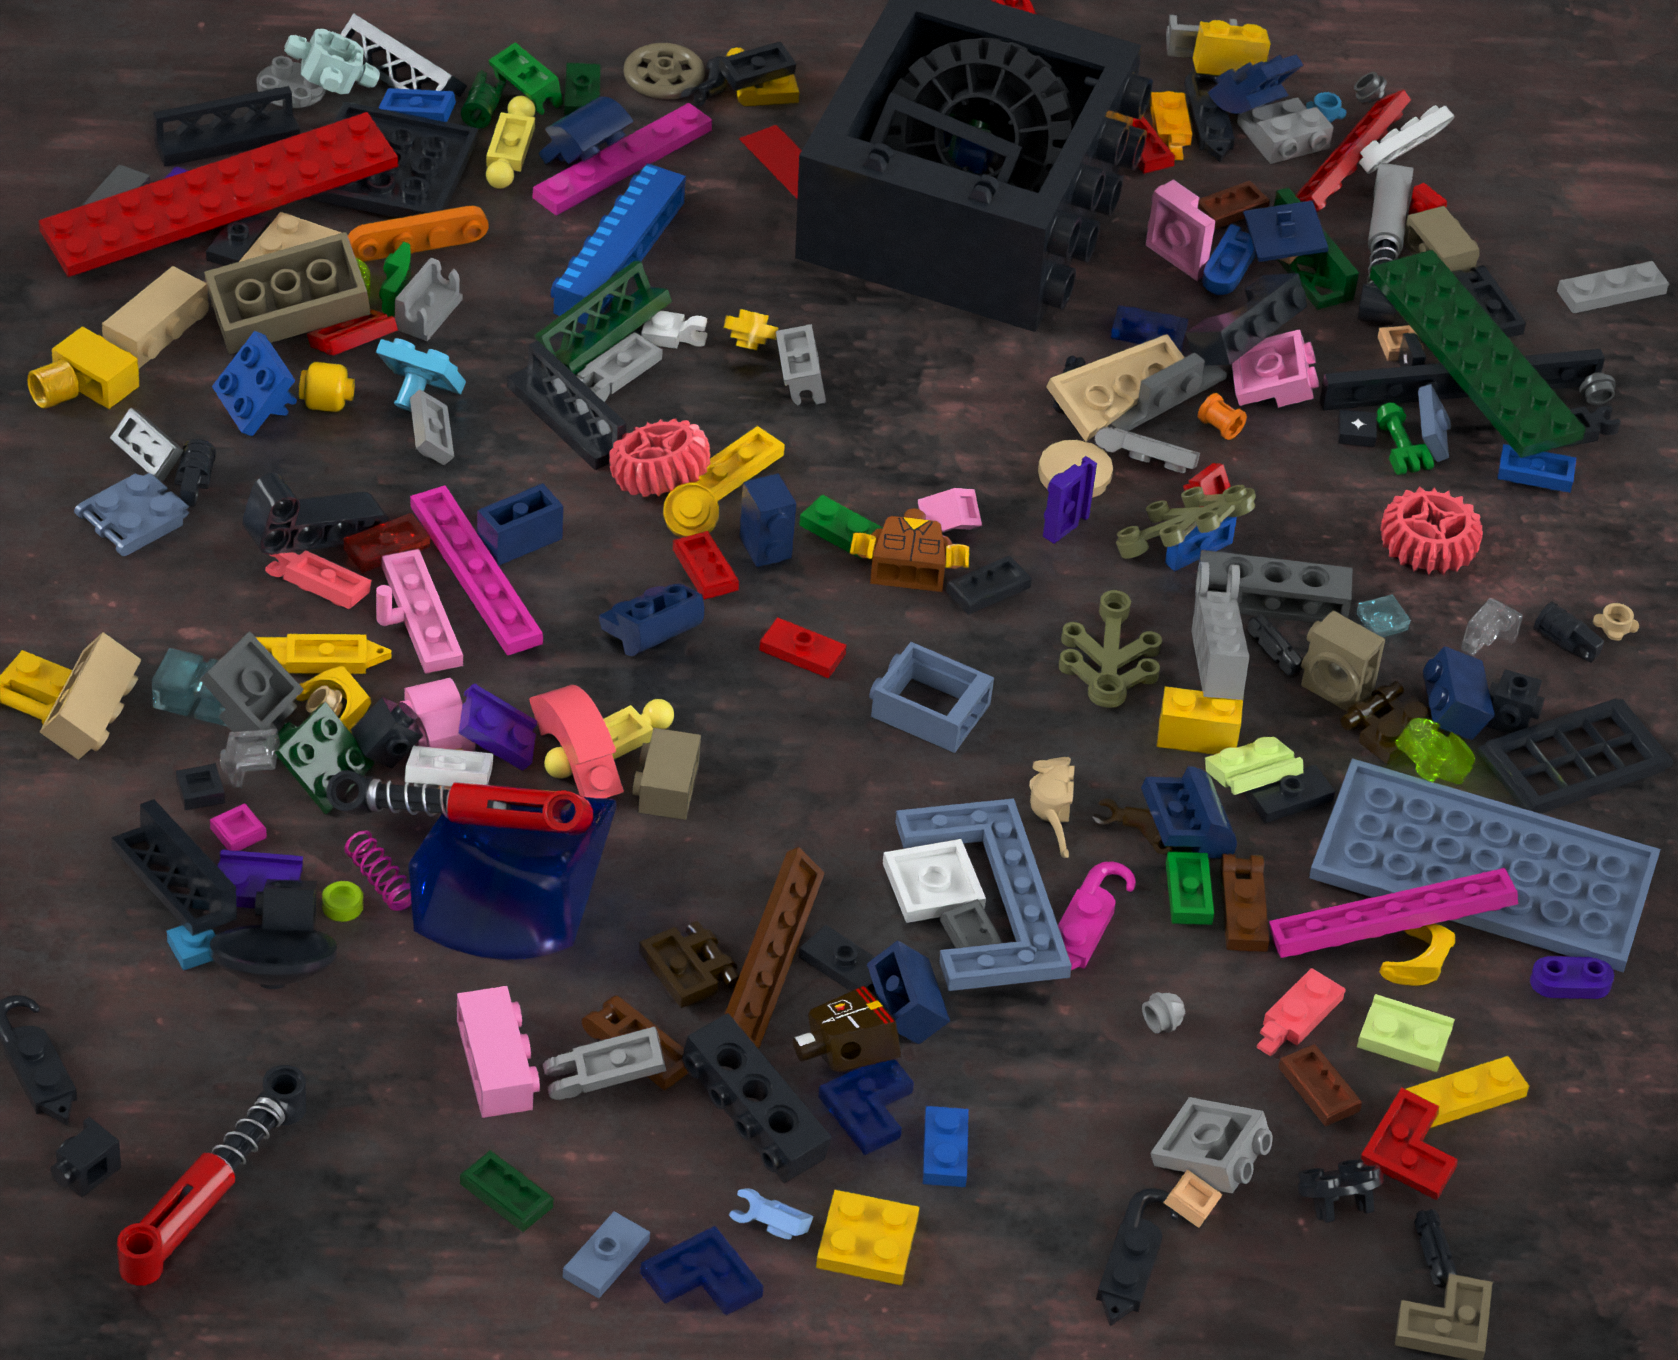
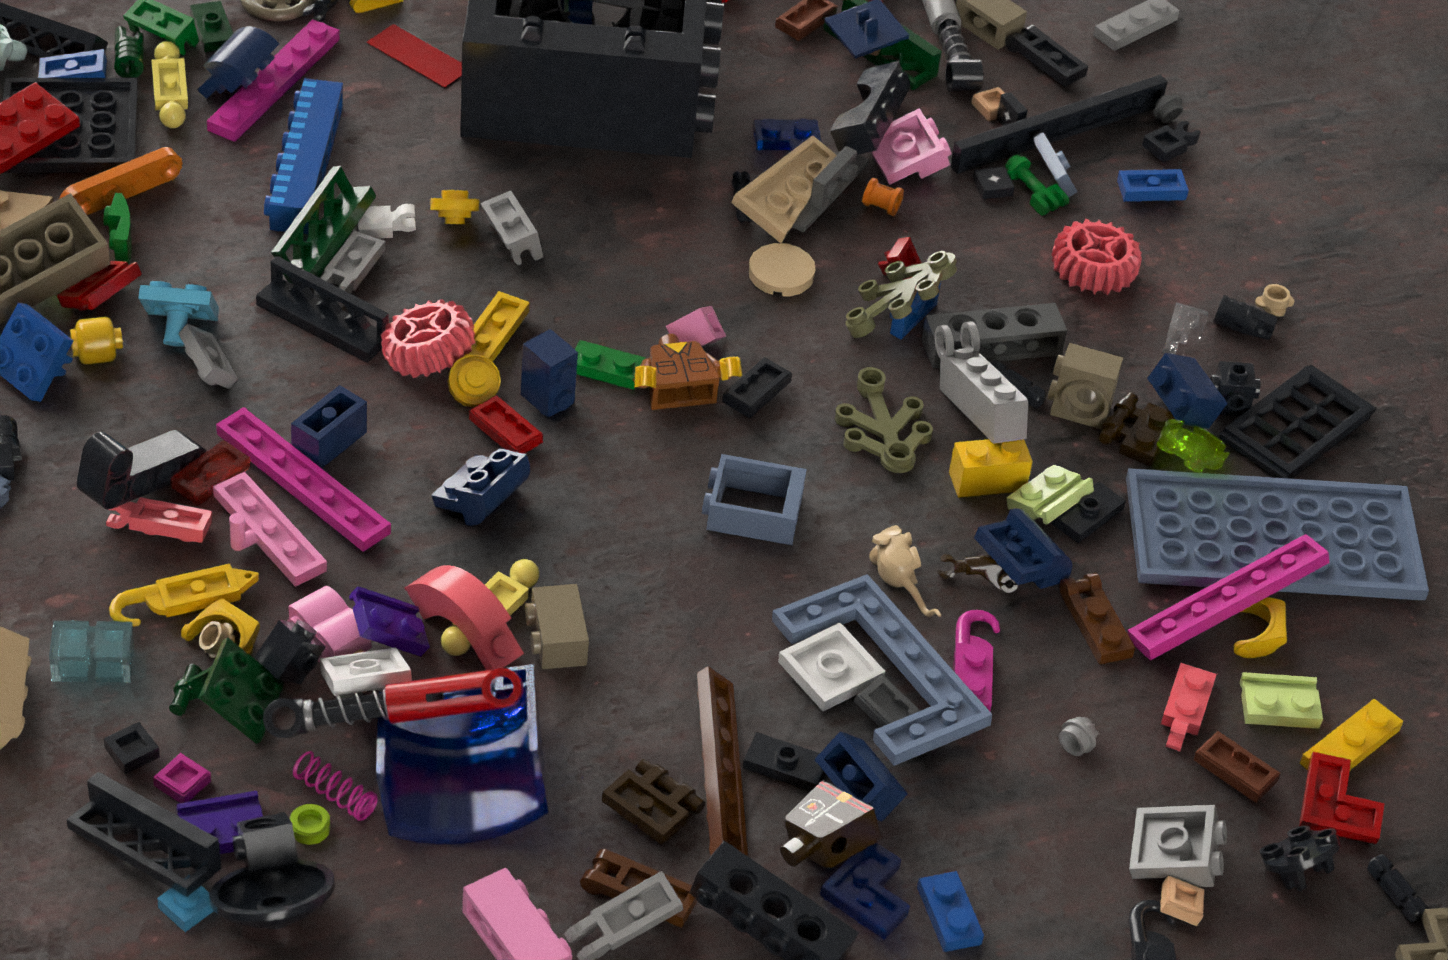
camera: 20 degrees left, 0 degrees up
dark grey plate [199,631,304,746] -> none
clear bracket [220,729,280,788] -> none
light grey hinge [395,258,463,341] -> none
red plate [759,617,847,679] -> none
dark purple plate [1043,456,1097,544] -> none
light grey hinge [1094,426,1200,473] -> none
bright pink plate [1146,180,1215,281] -> none
green plate [1166,852,1214,925] -> none
blue plate [1202,224,1256,295] -> none
clear light blue plate [1357,594,1410,637] -> none
dark green plate [1370,249,1586,458] -> none
dark purple plate [1530,956,1614,999] -> none

